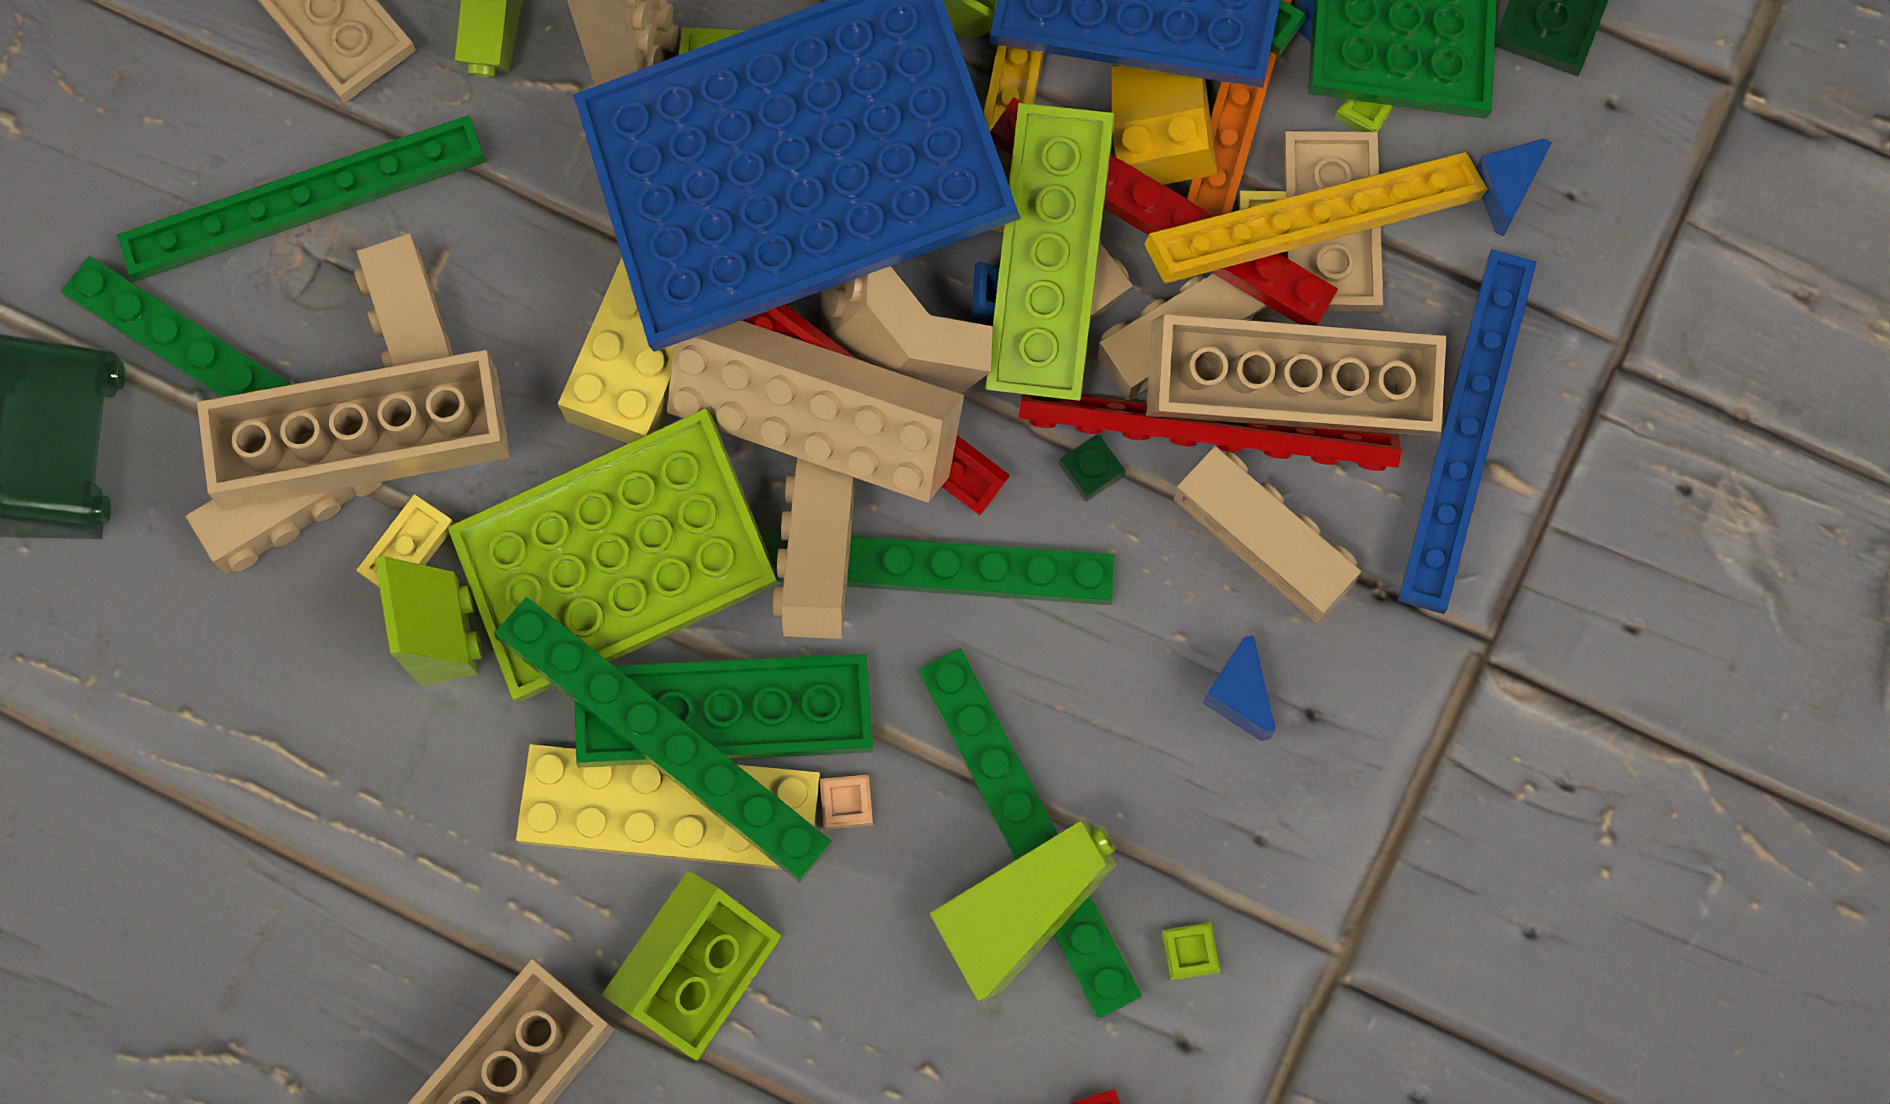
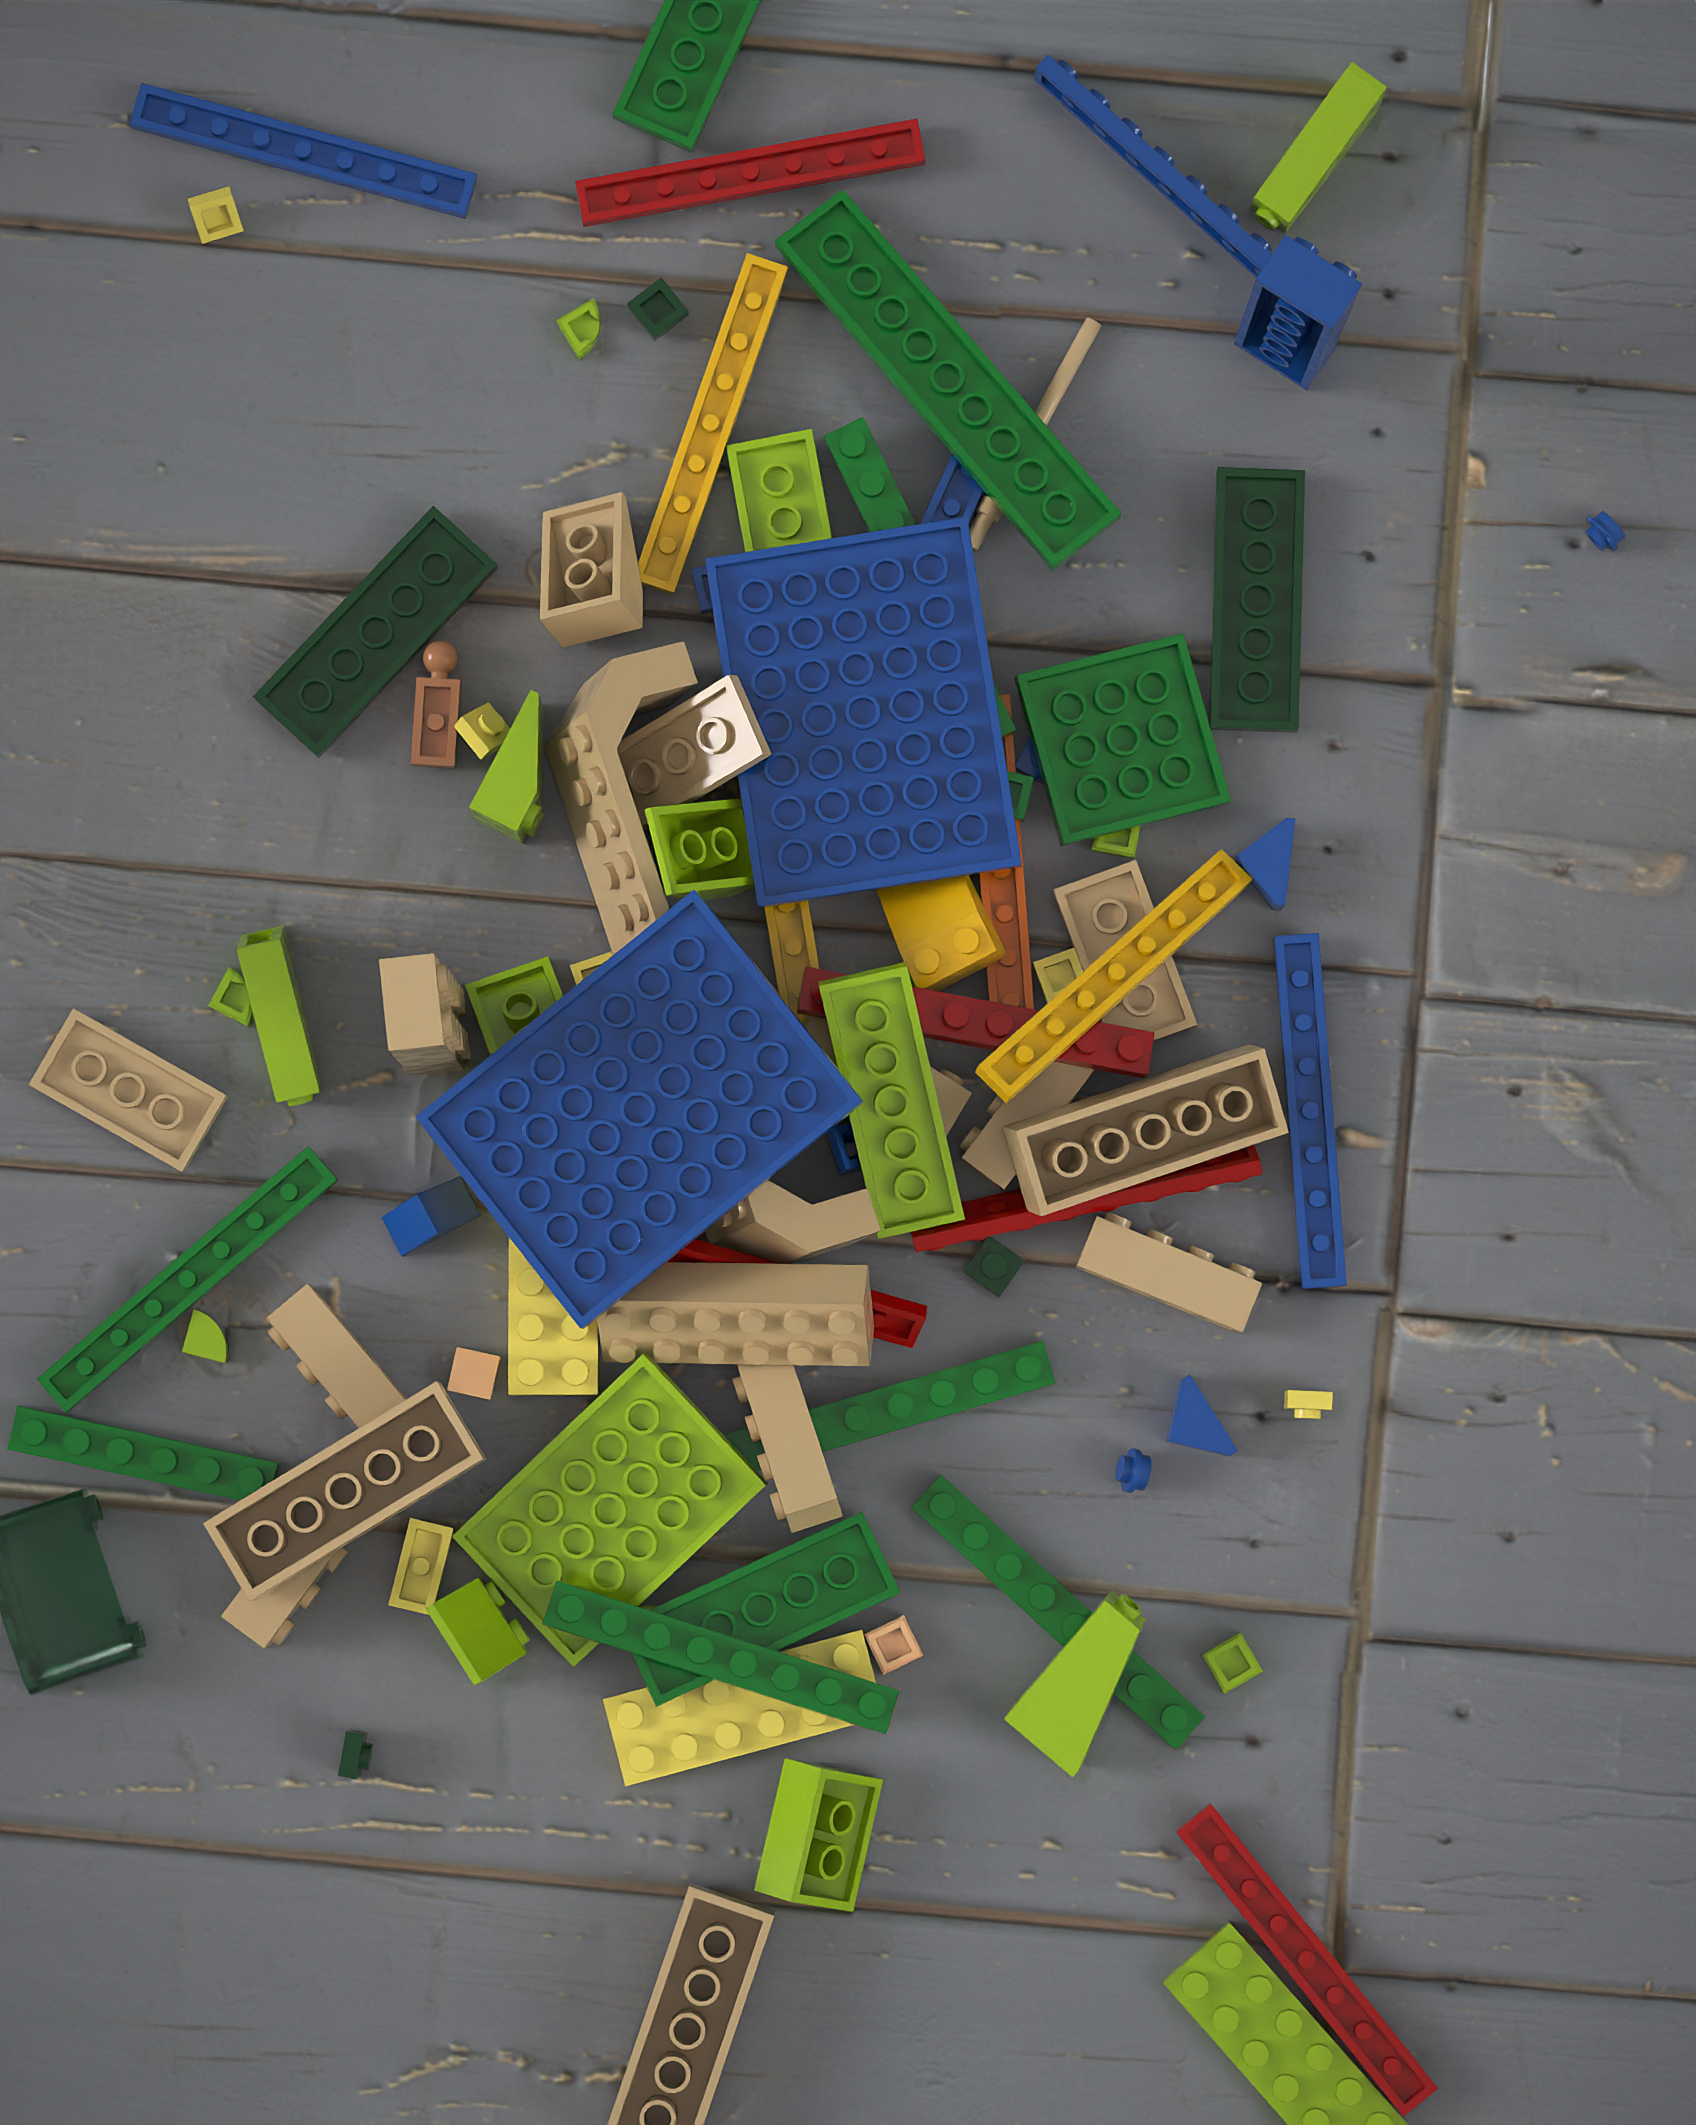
camera: 25 degrees left, 10 degrees up
none -> lime tile [182,1309,228,1364]
none -> dark green plate [338,1730,373,1779]
none -> blue slope [381,1176,481,1257]
none -> light nougat tile [447,1347,501,1400]
none -> blue plate [1116,1448,1151,1493]
none -> light yellow plate [1284,1390,1333,1419]

